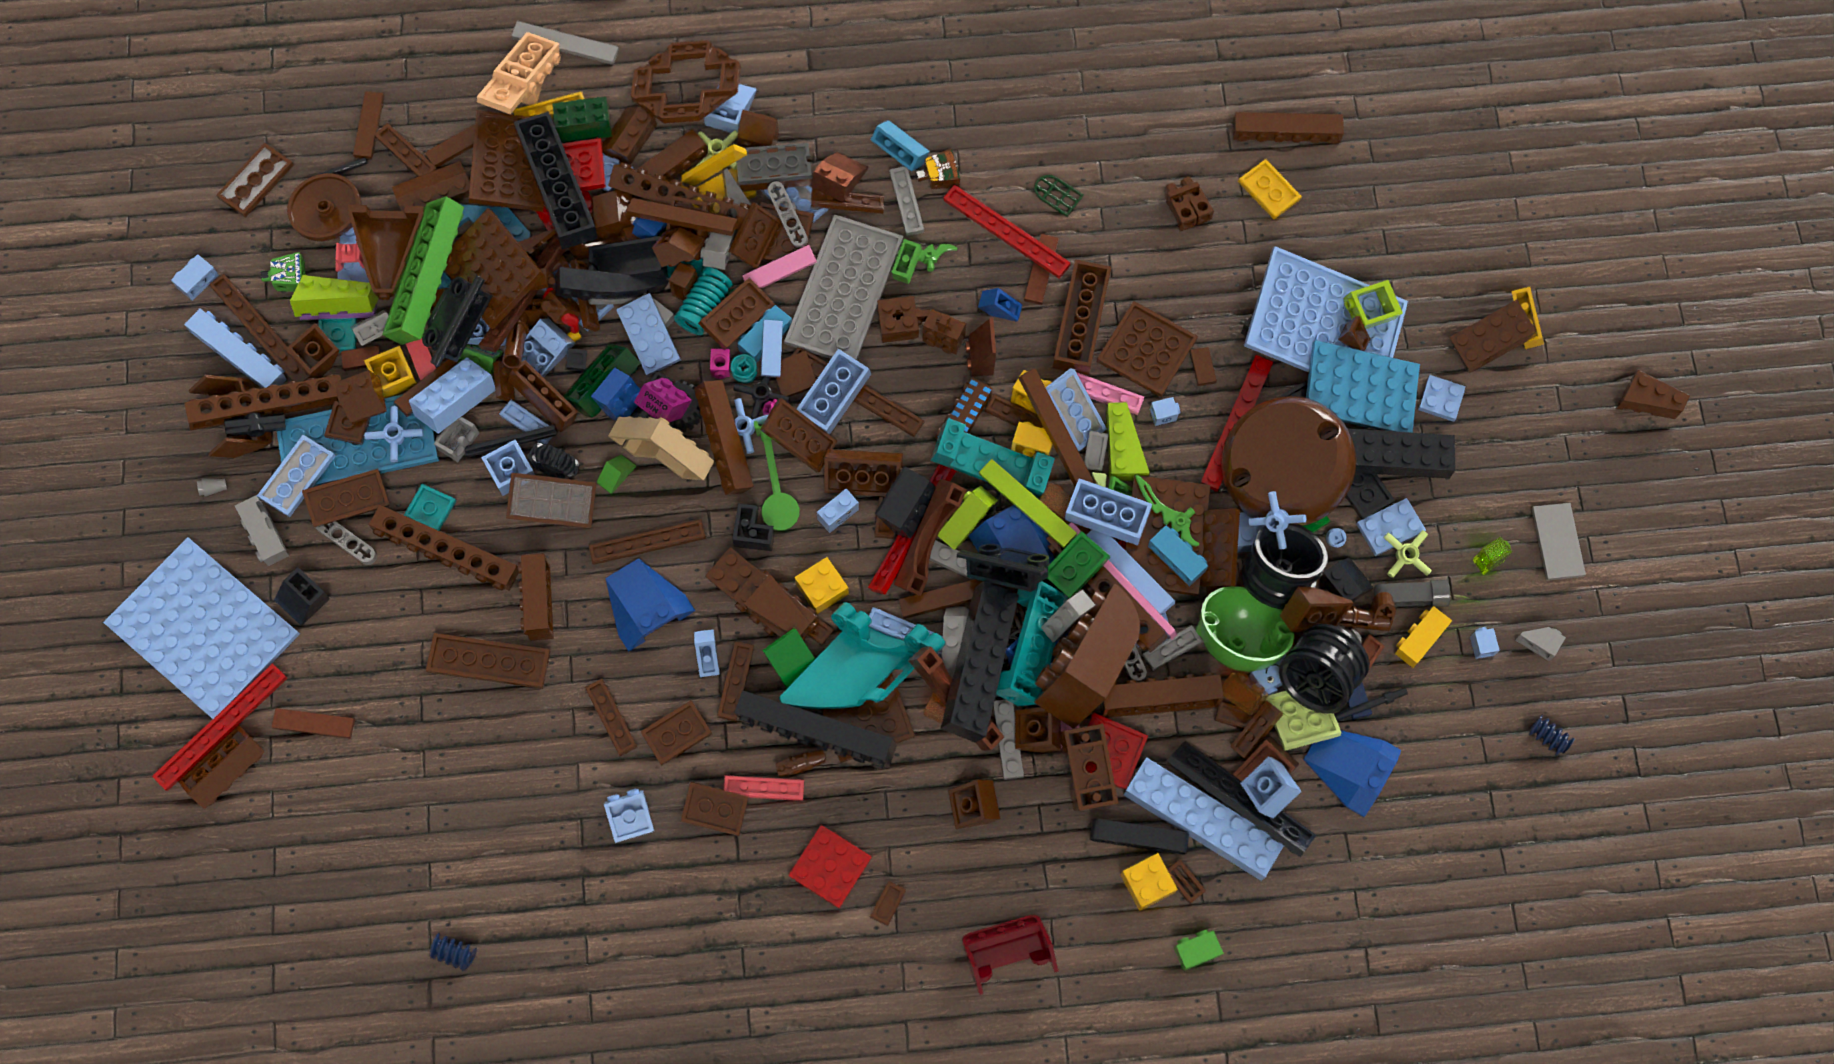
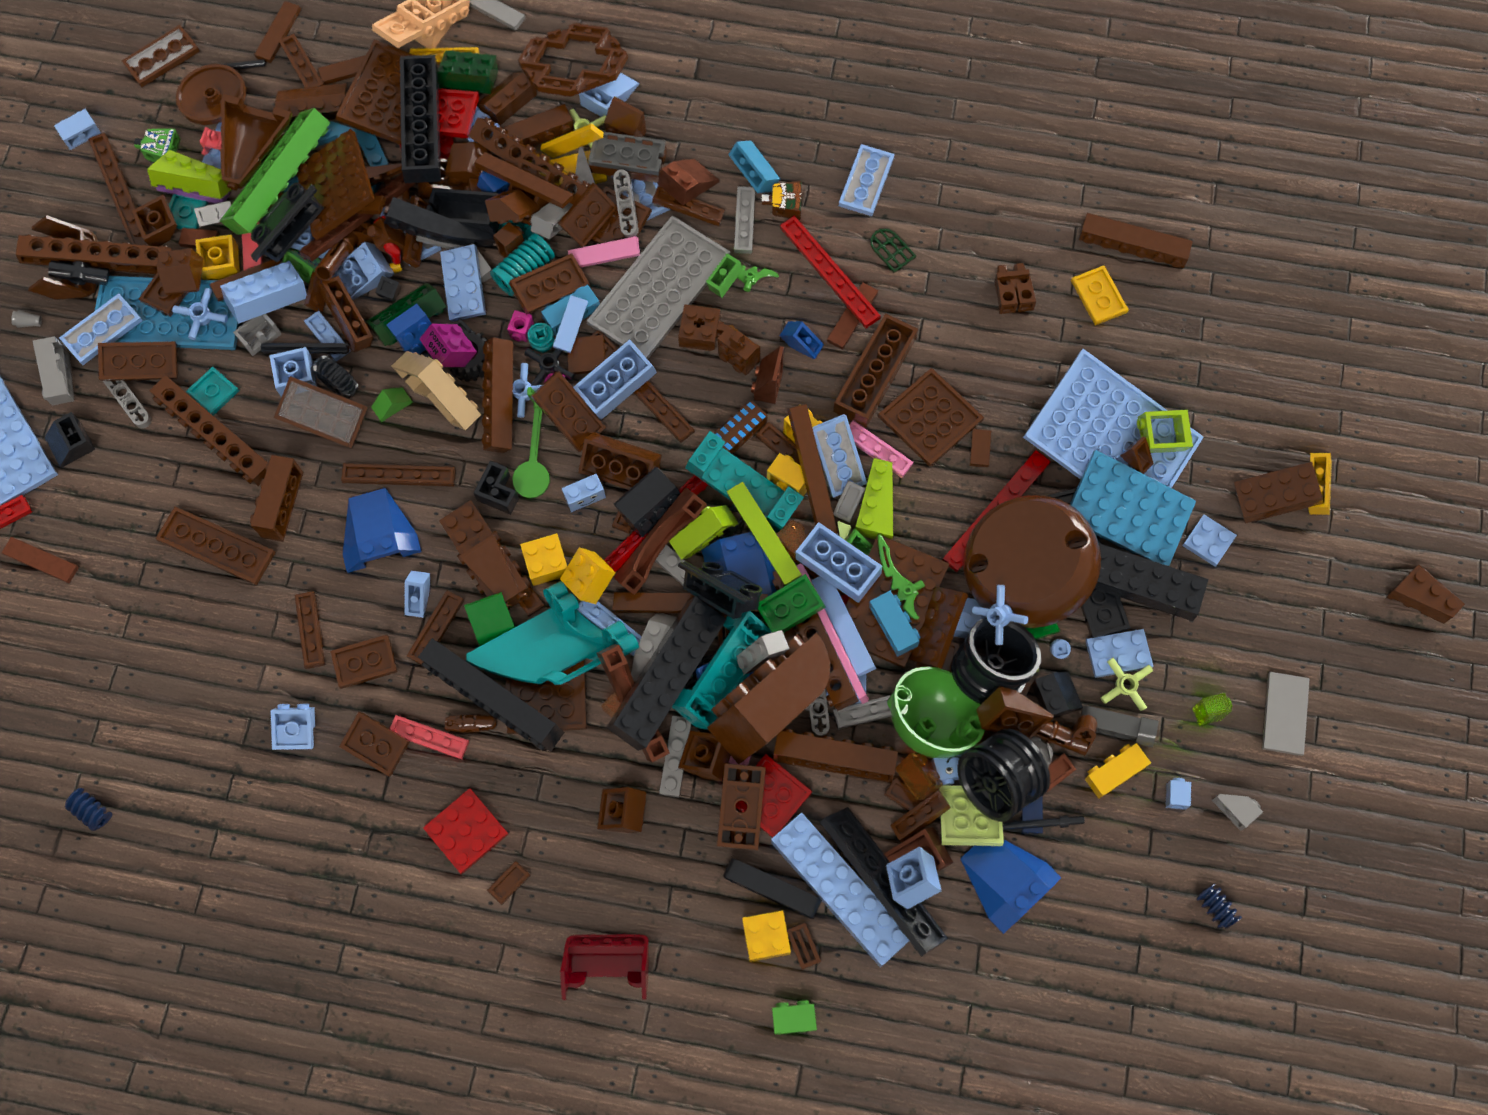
camera: 20 degrees right, 0 degrees up
light blue brick [184,309,287,388] -> none
light blue brick [1149,397,1180,426] -> none
none -> yellow brick [560,547,616,604]
none -> light blue piece [839,144,895,216]

